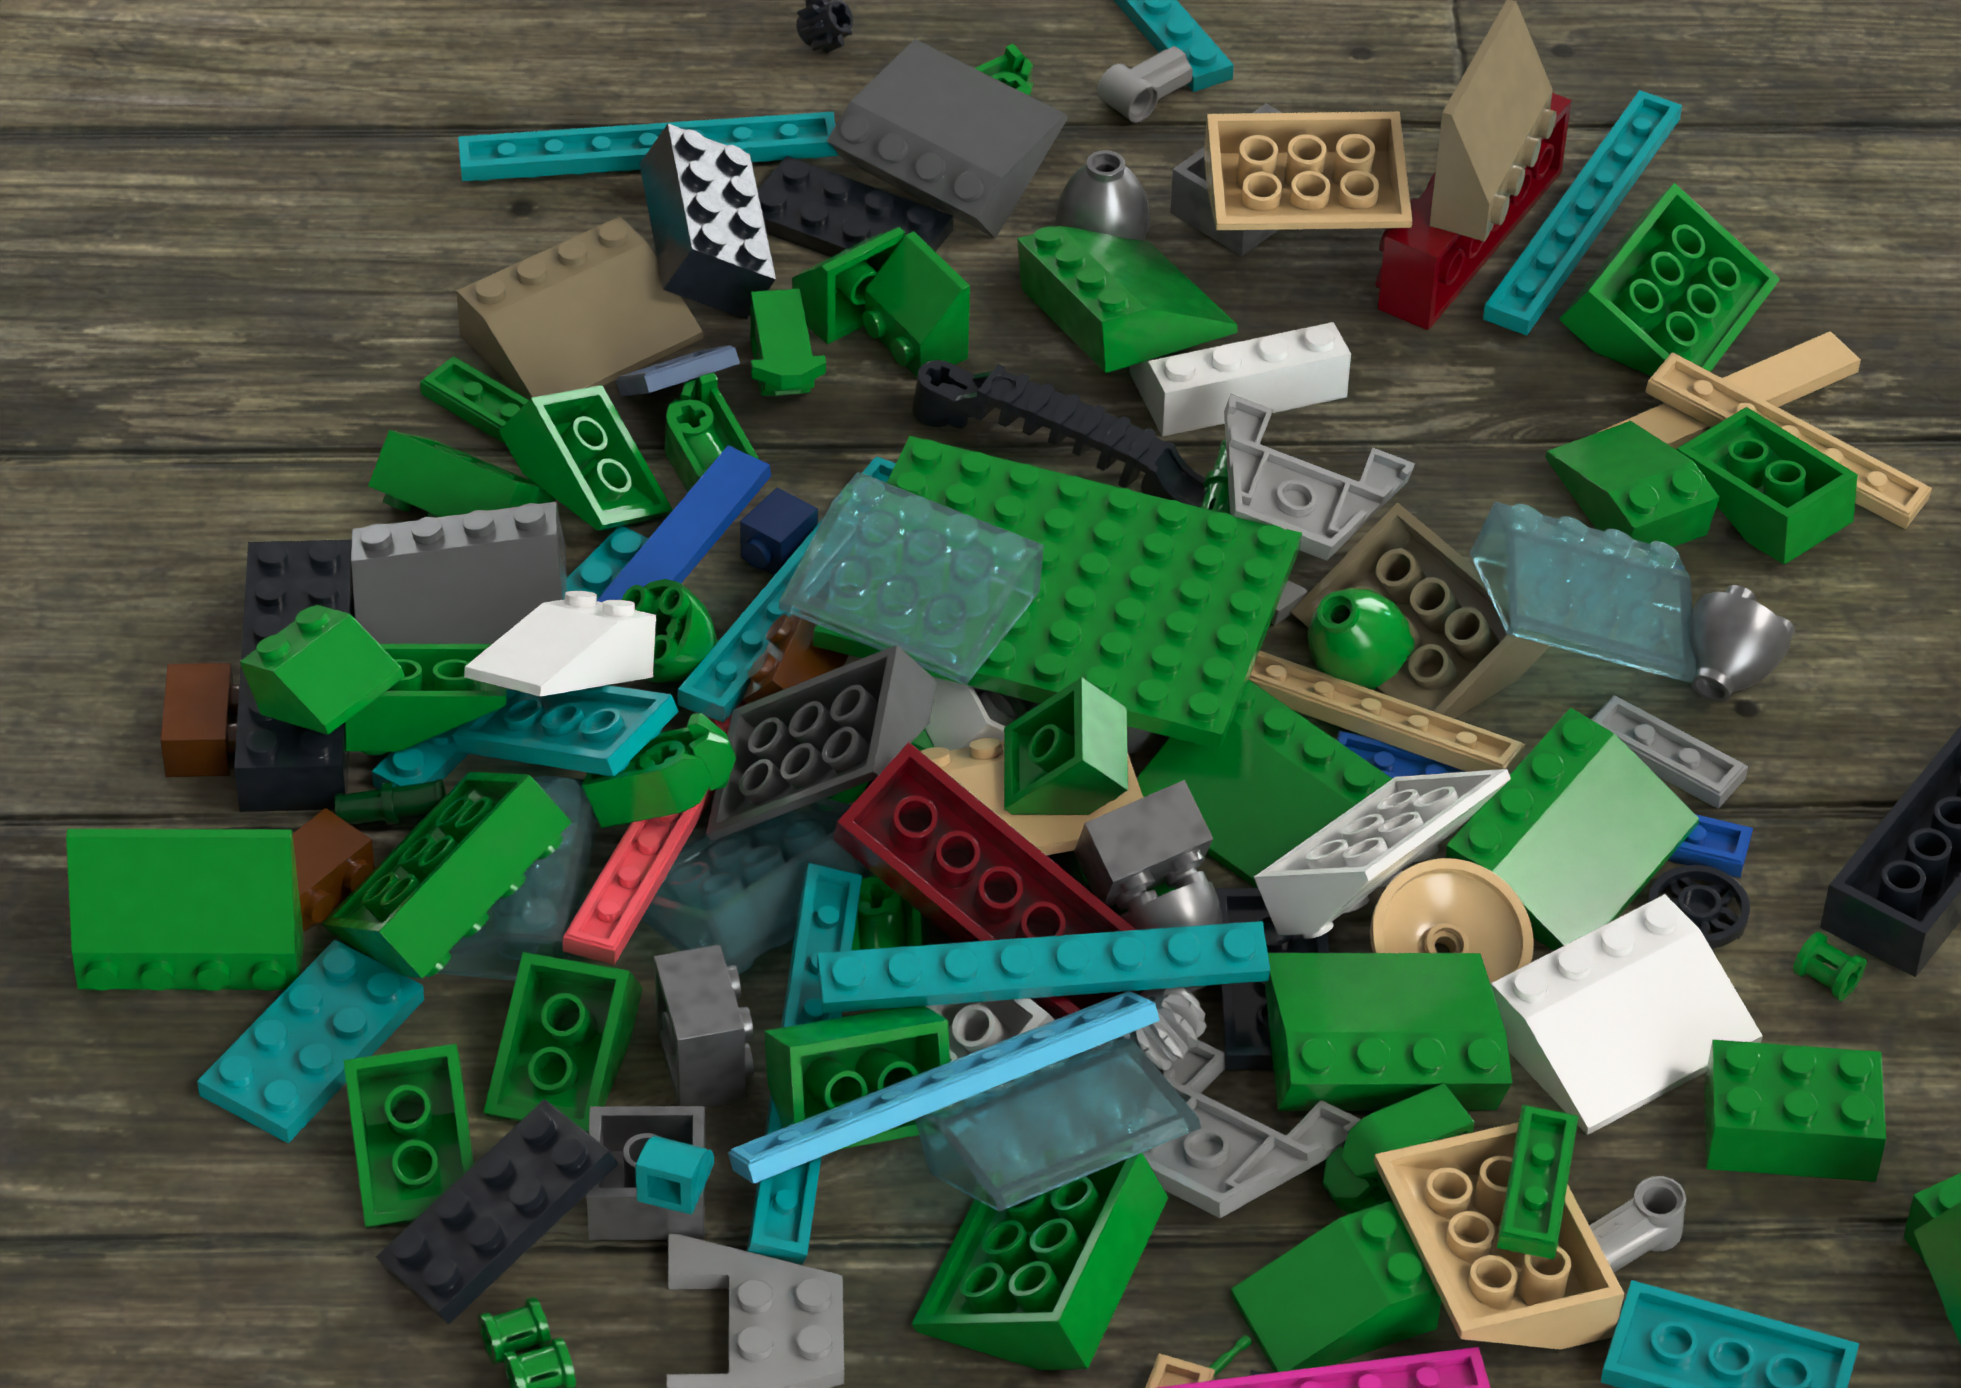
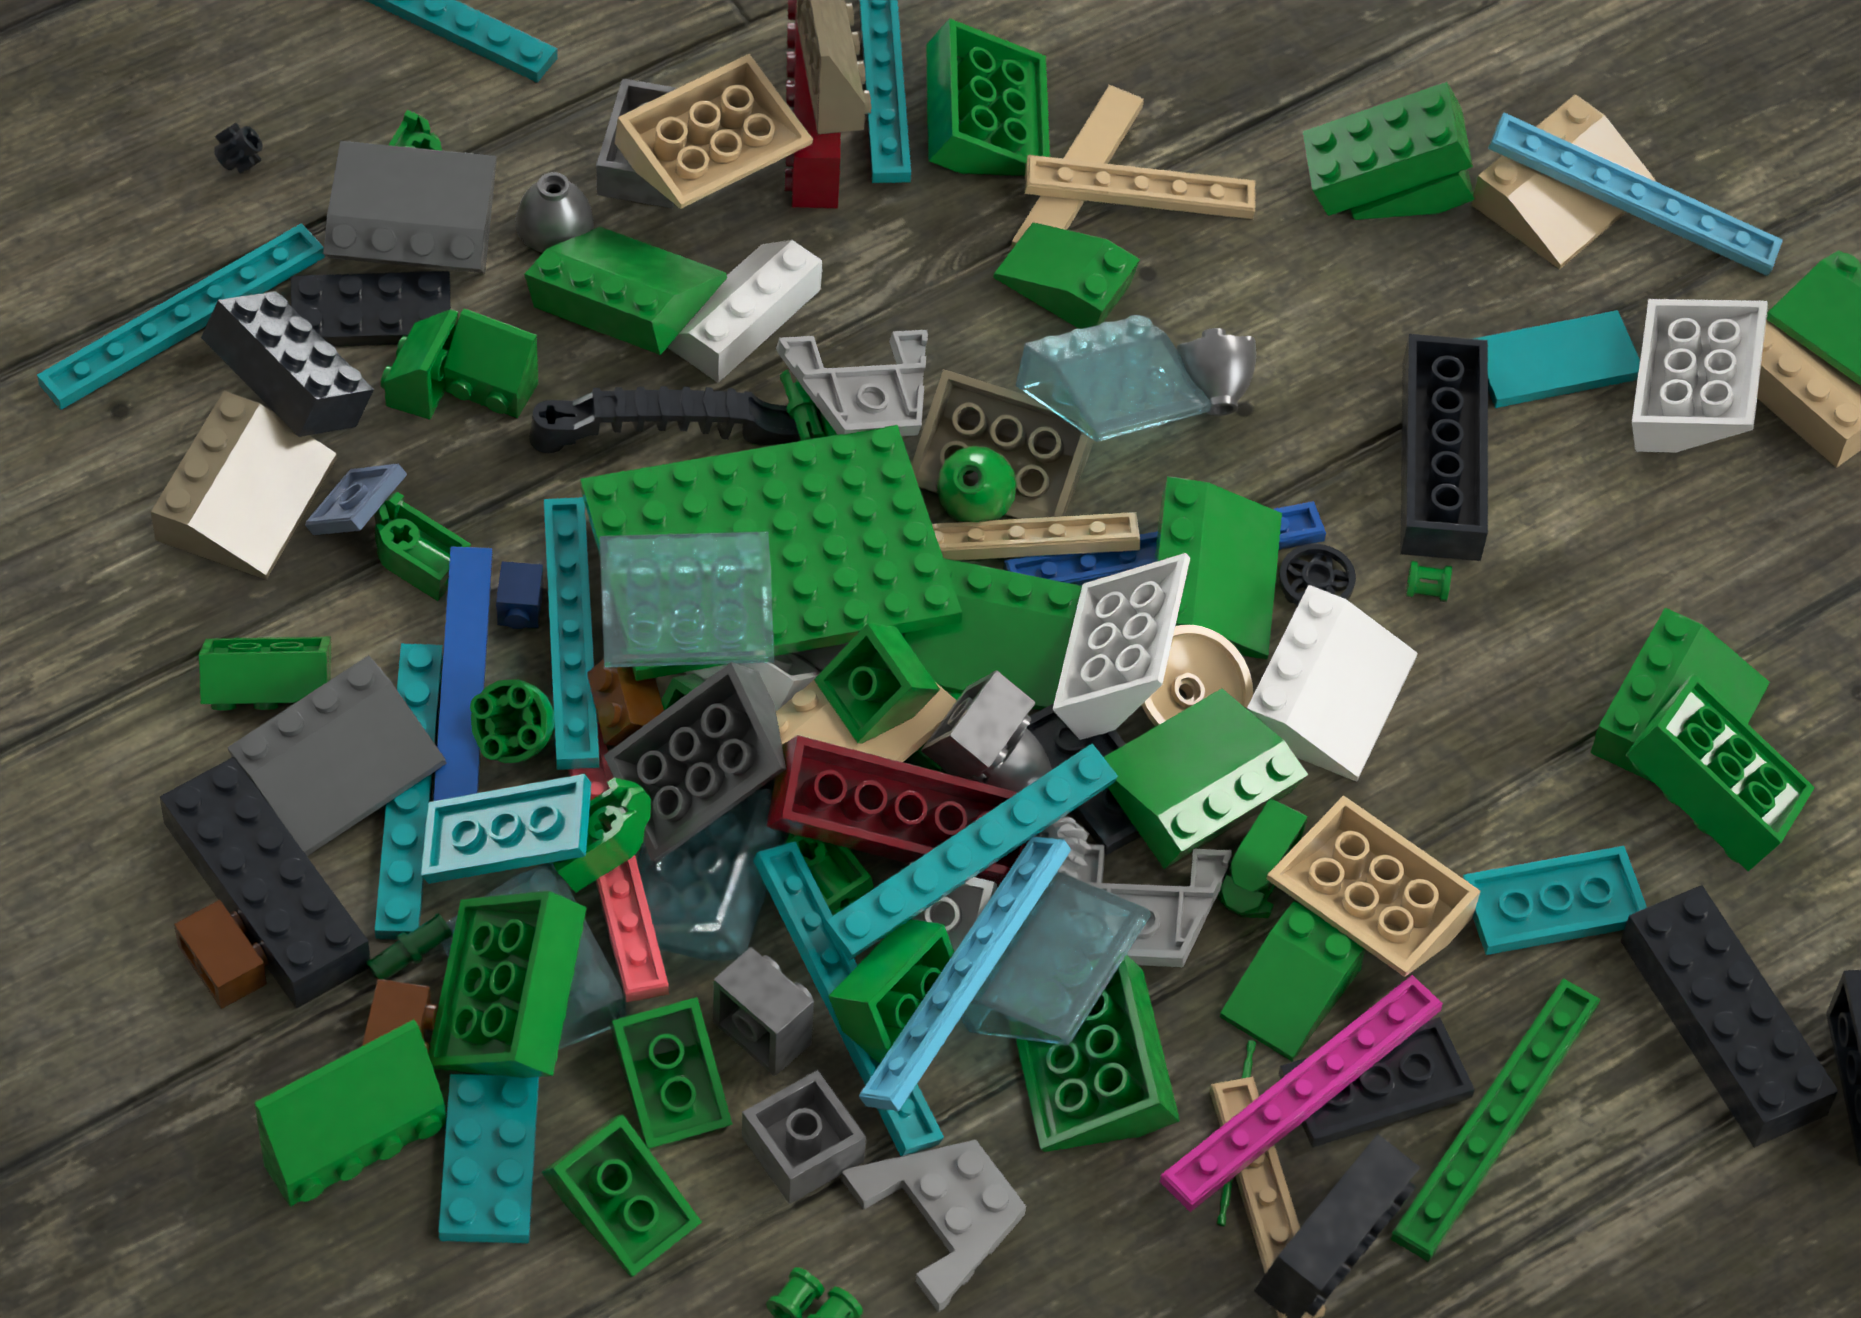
camera: 35 degrees left, 10 degrees up
green slope [239,605,405,735] -> none
green slope [345,644,507,755] -> none
black plate [376,1099,618,1325] -> none
green tile [420,356,528,445] -> none
white slope [464,591,656,697] -> none
green slope [499,385,673,531] -> none
teal brick [636,1136,715,1215] -> none
green piece [749,289,826,396] -> none
light grey piece [1097,46,1193,123] -> none
green tile [1497,1105,1579,1260] -> none
light grey piece [1589,1176,1686,1272] -> none
light grey tile [1591,695,1748,809] -> none
green slope [1676,407,1858,565] -> none
green brick [1704,1039,1886,1182] -> none

